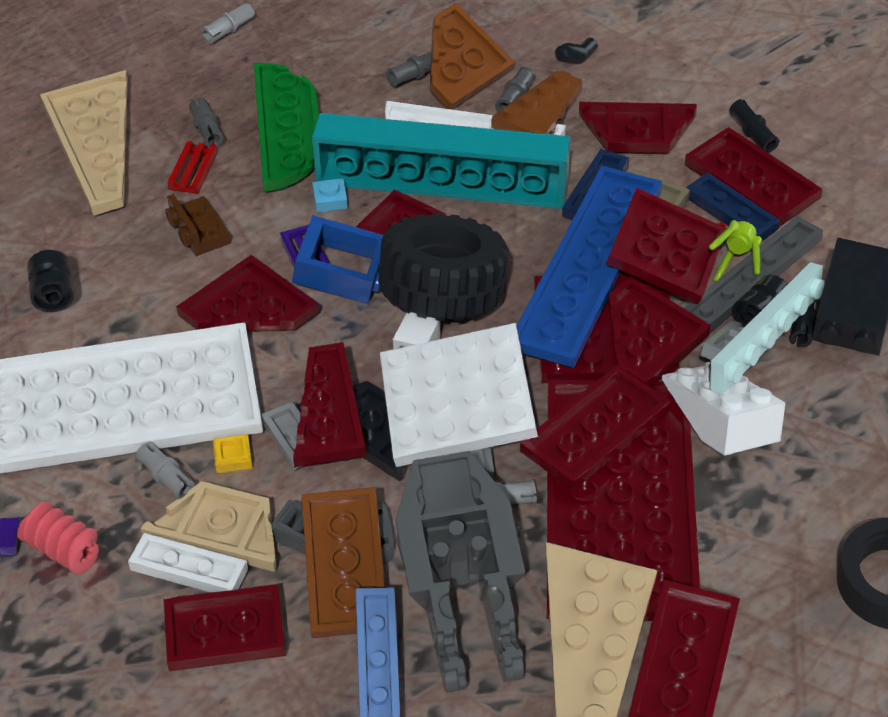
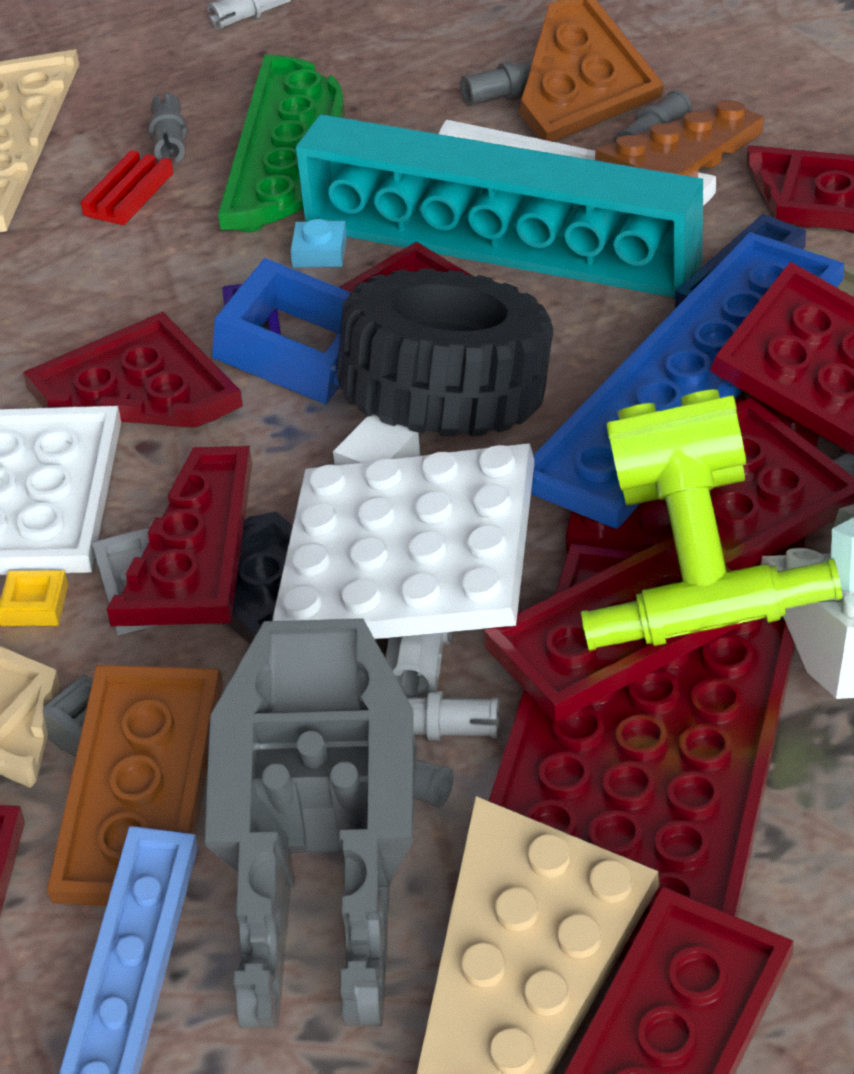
camera: 15 degrees right, 5 degrees down
reddish brown bracket [165,194,231,256] -> none
black arm [555,37,598,64] -> none
none -> plate [581,390,843,651]

